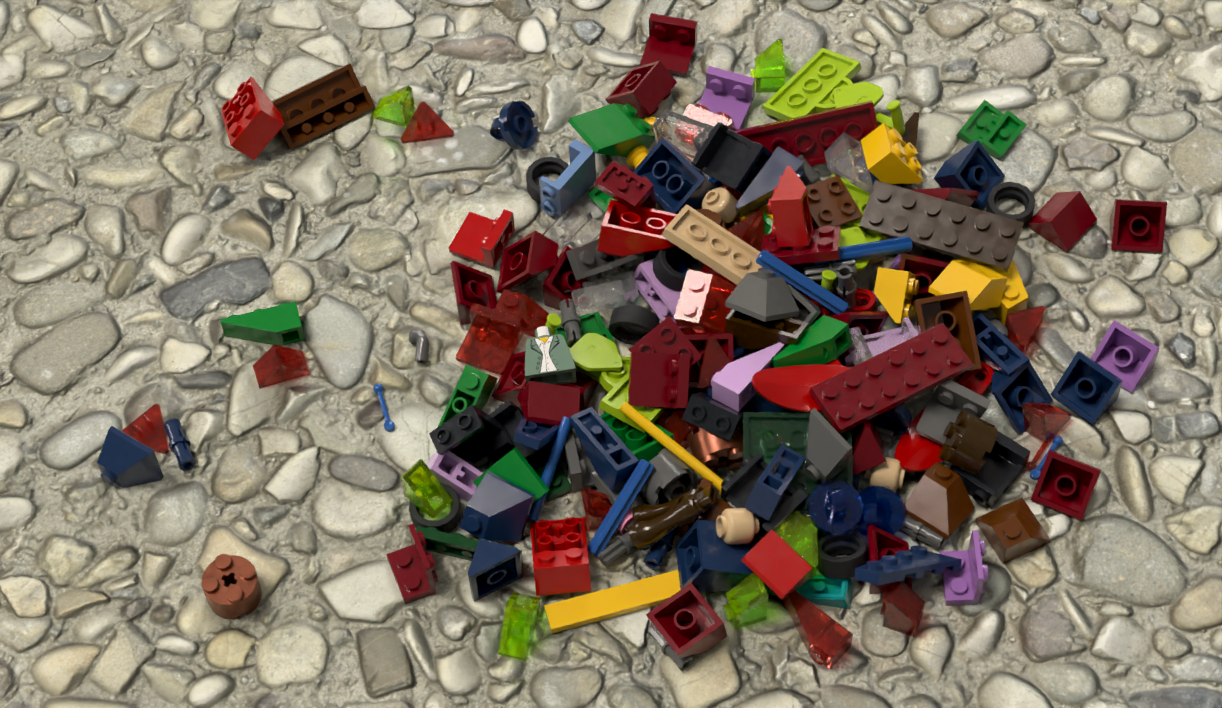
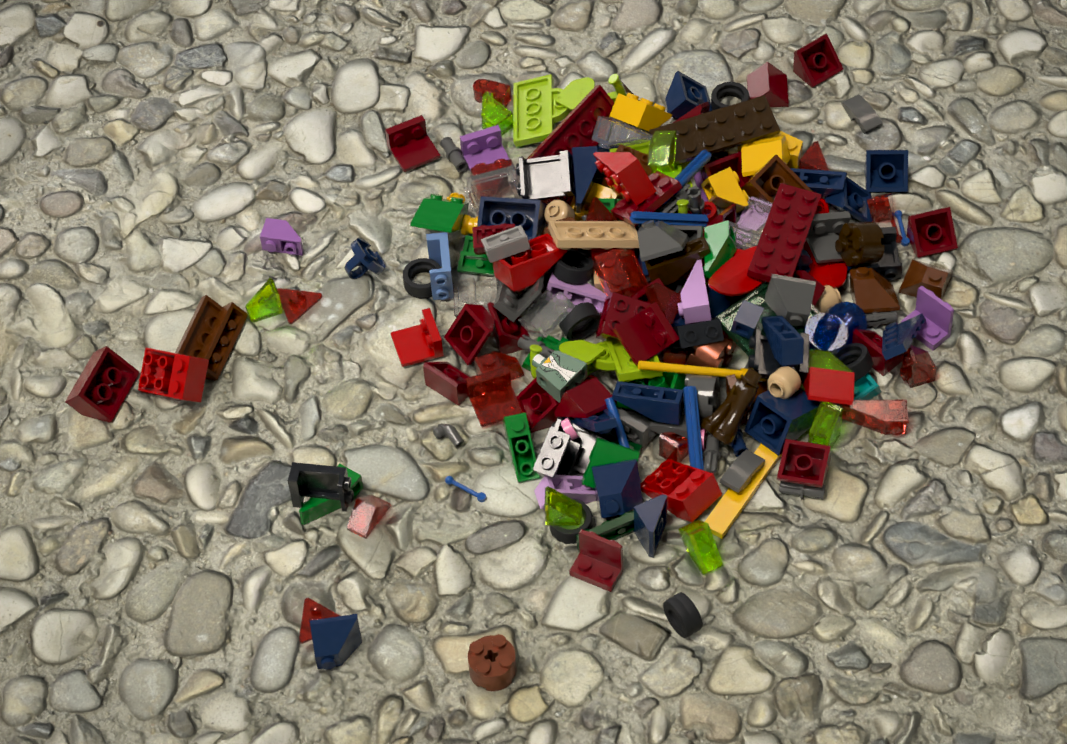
camera: 40 degrees left, 5 degrees down
dark blue pin [164,418,196,471] -> none
dark red slope [605,61,677,117] -> none
green slope [956,99,1027,159] -> none
medium lavender slope [1091,320,1160,393] -> none
none -> dark red slope [65,346,139,423]
none -> medium lavender slope [260,218,304,256]
none -> black panel [288,462,354,512]
none -> dark grey pin [440,137,468,172]
none -> clear red leg [472,79,512,112]
none -> light grey slope [481,225,530,263]
none -> bright pink tile [561,418,579,441]
none -> clear neon green slope [648,131,676,172]
none -> black tyre [663,592,703,638]
none -> dark grey slope [720,449,765,493]
none -> panel [731,300,764,339]
none -> dark grey slope [841,94,883,134]

